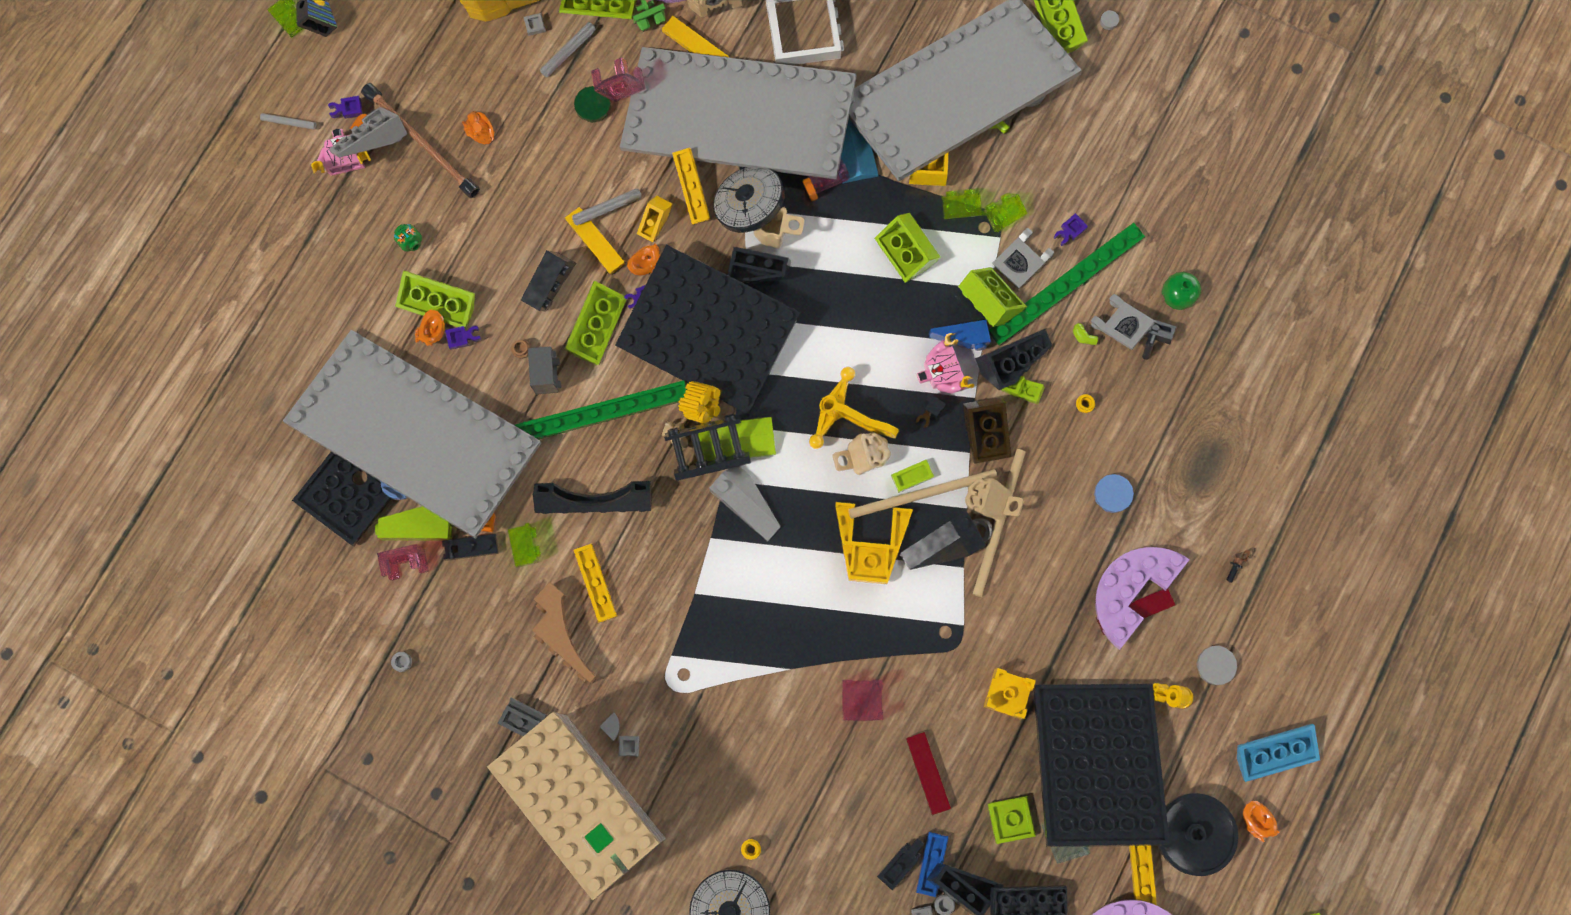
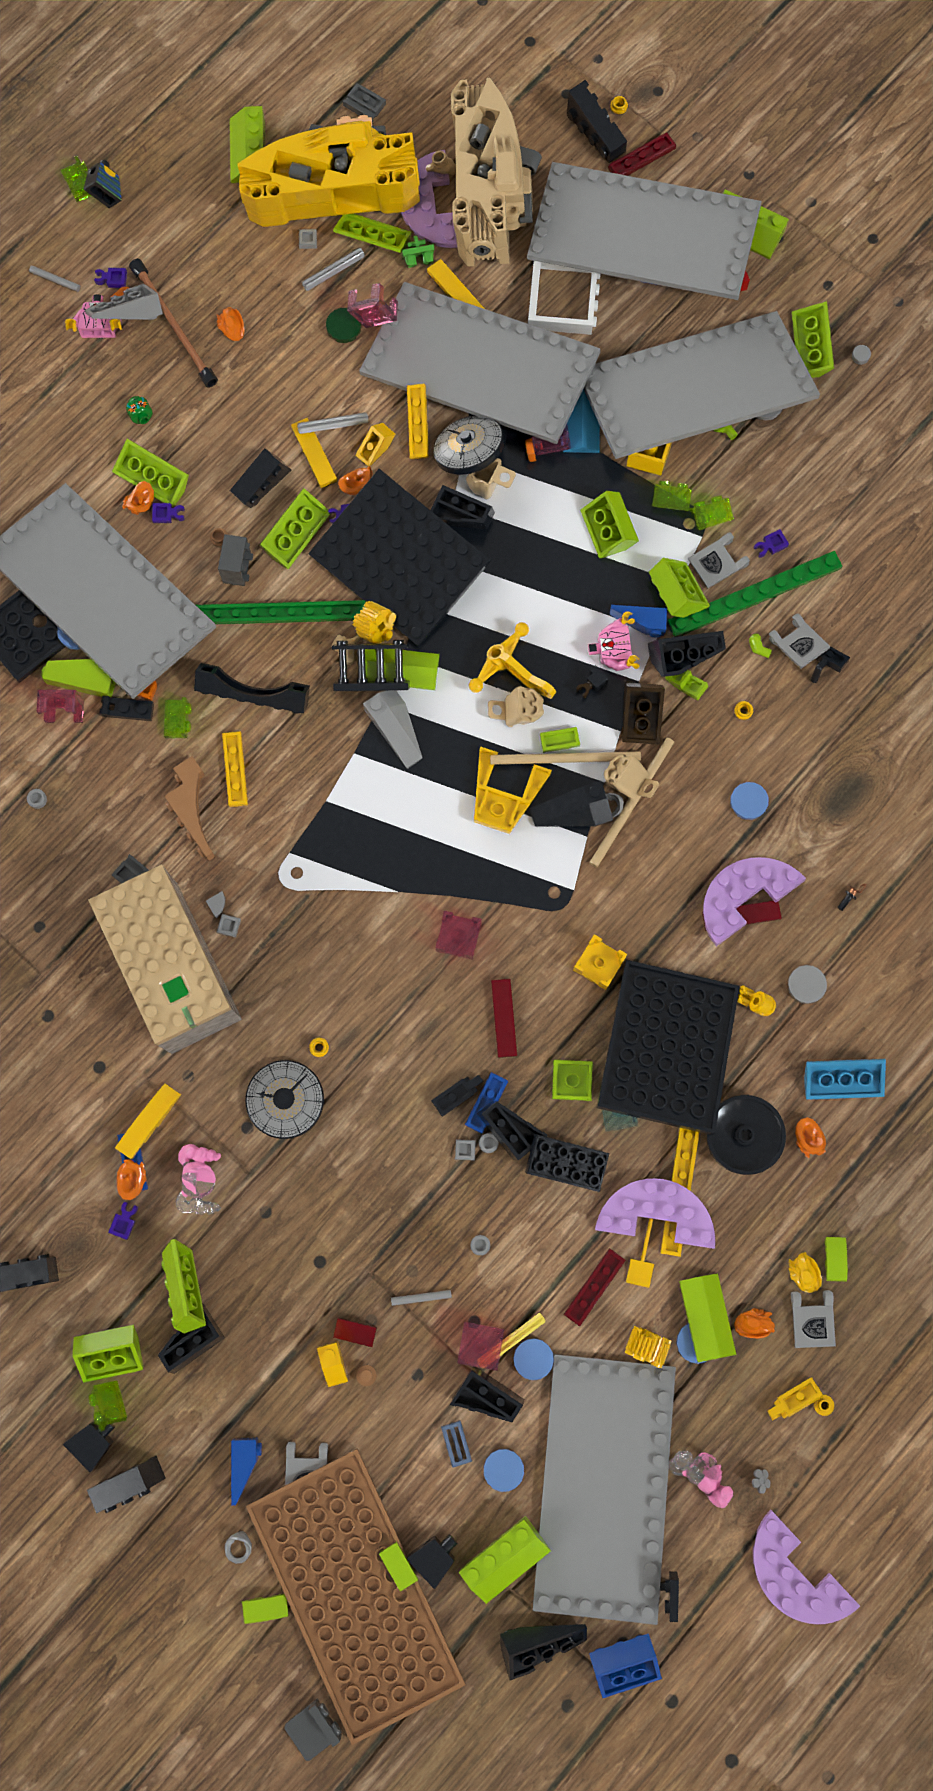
camera: 15 degrees right, 0 degrees up
green cylinder [1162,271,1201,310] -> none

